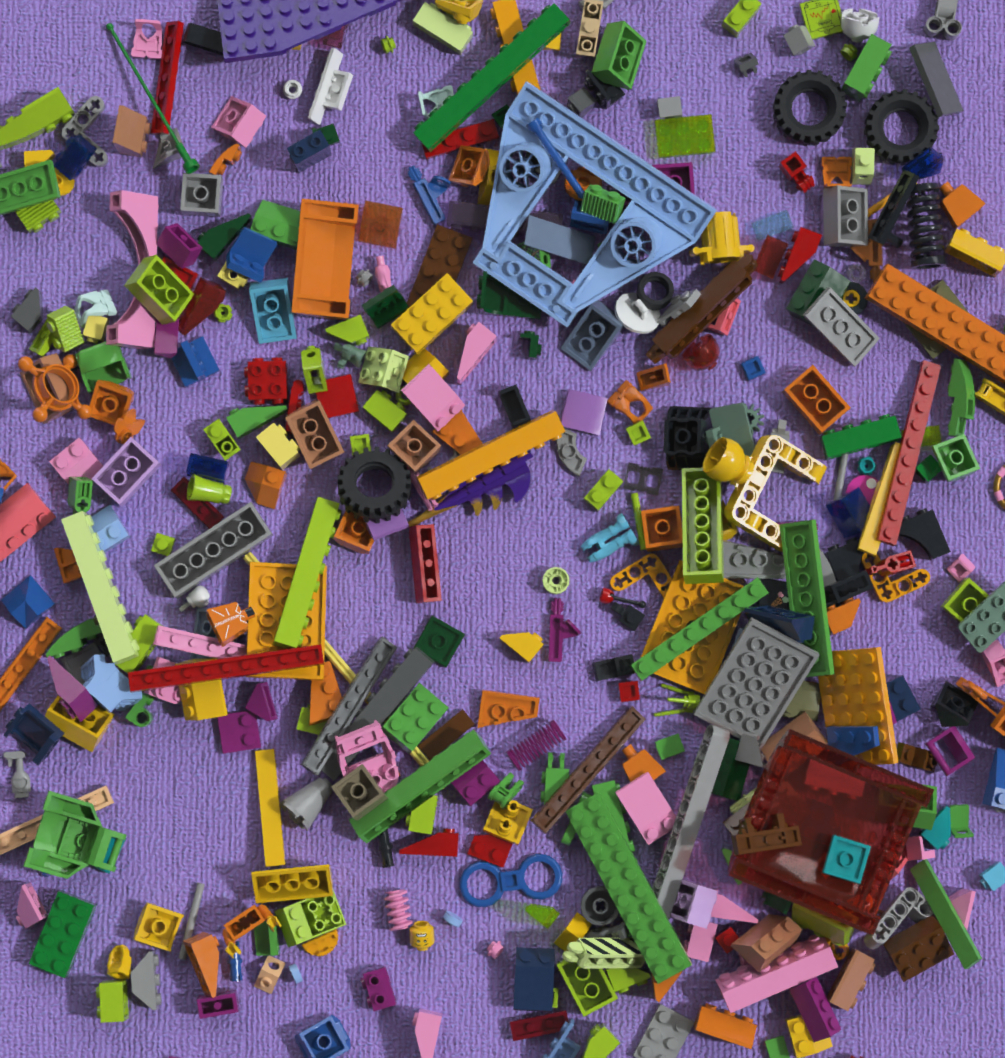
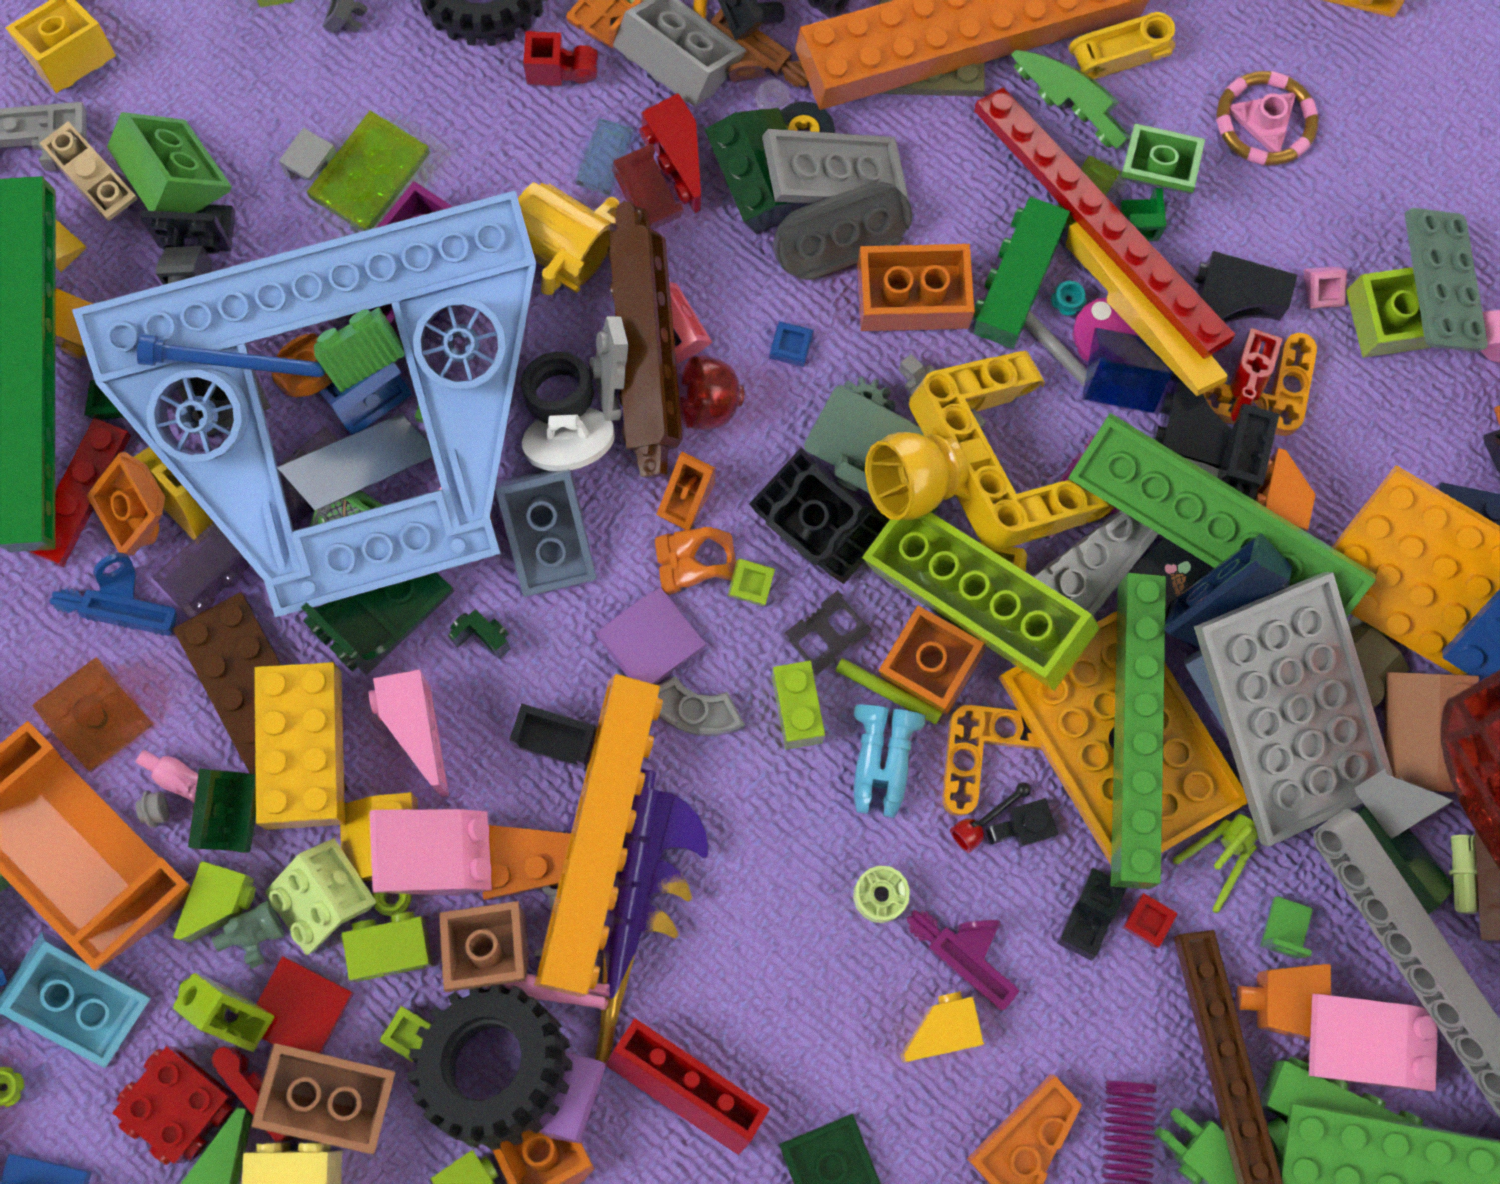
camera: 55 degrees left, 10 degrees down
none -> dark grey tile [773,182,912,280]

